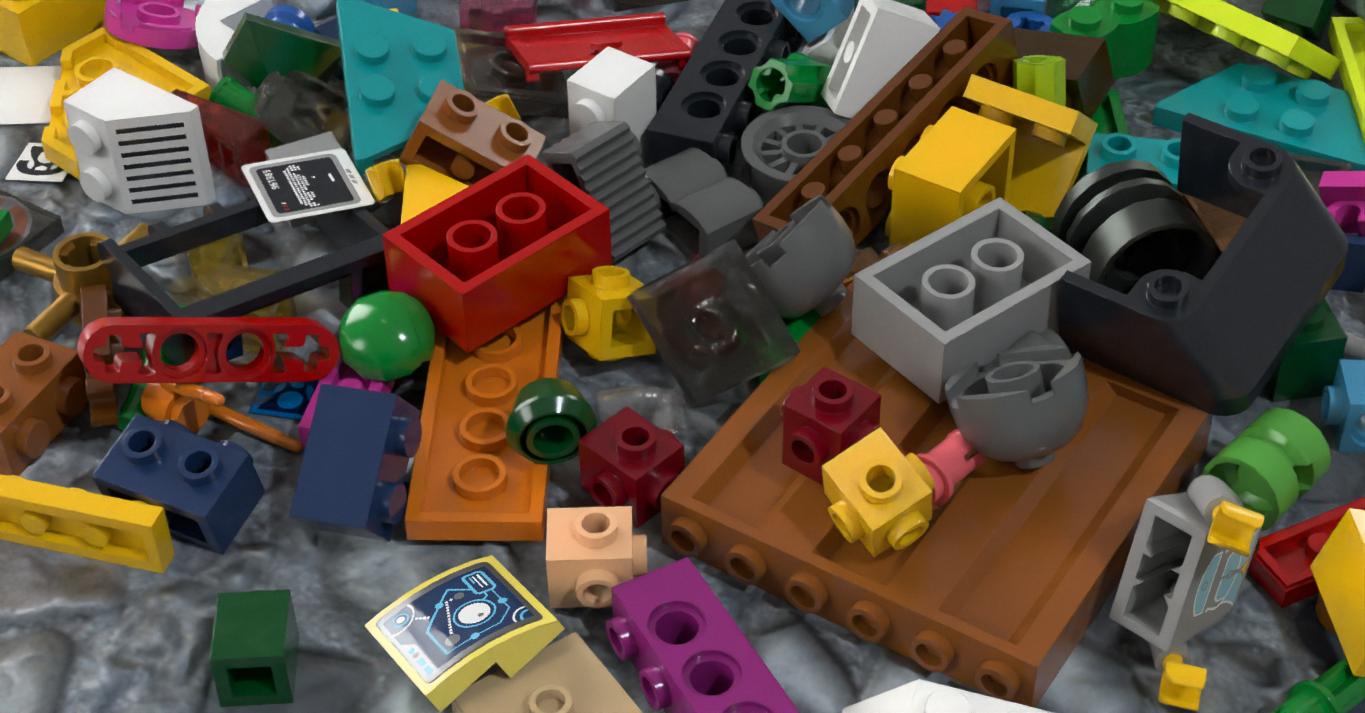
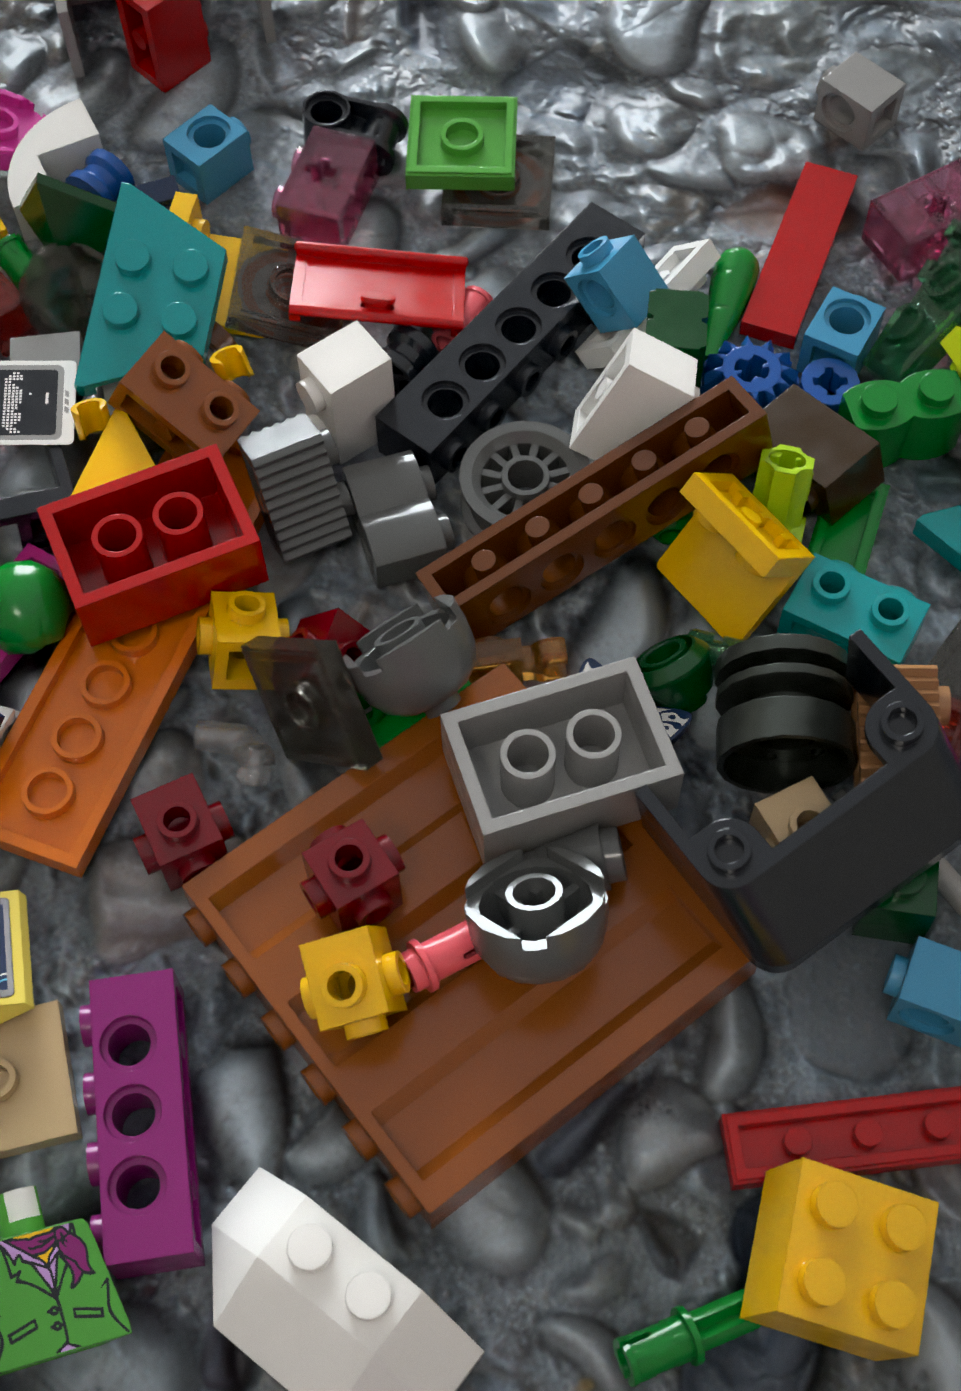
camera: 20 degrees right, 20 degrees up
dark green cone [505,378,598,464] -> none
light nougat brick [546,506,648,608] -> none
green piece [748,52,832,111] -> none
yellow brick [885,106,1017,256] -> none
light grey torso [1109,475,1264,712] -> none
bright green wheel [1203,407,1331,531] -> none

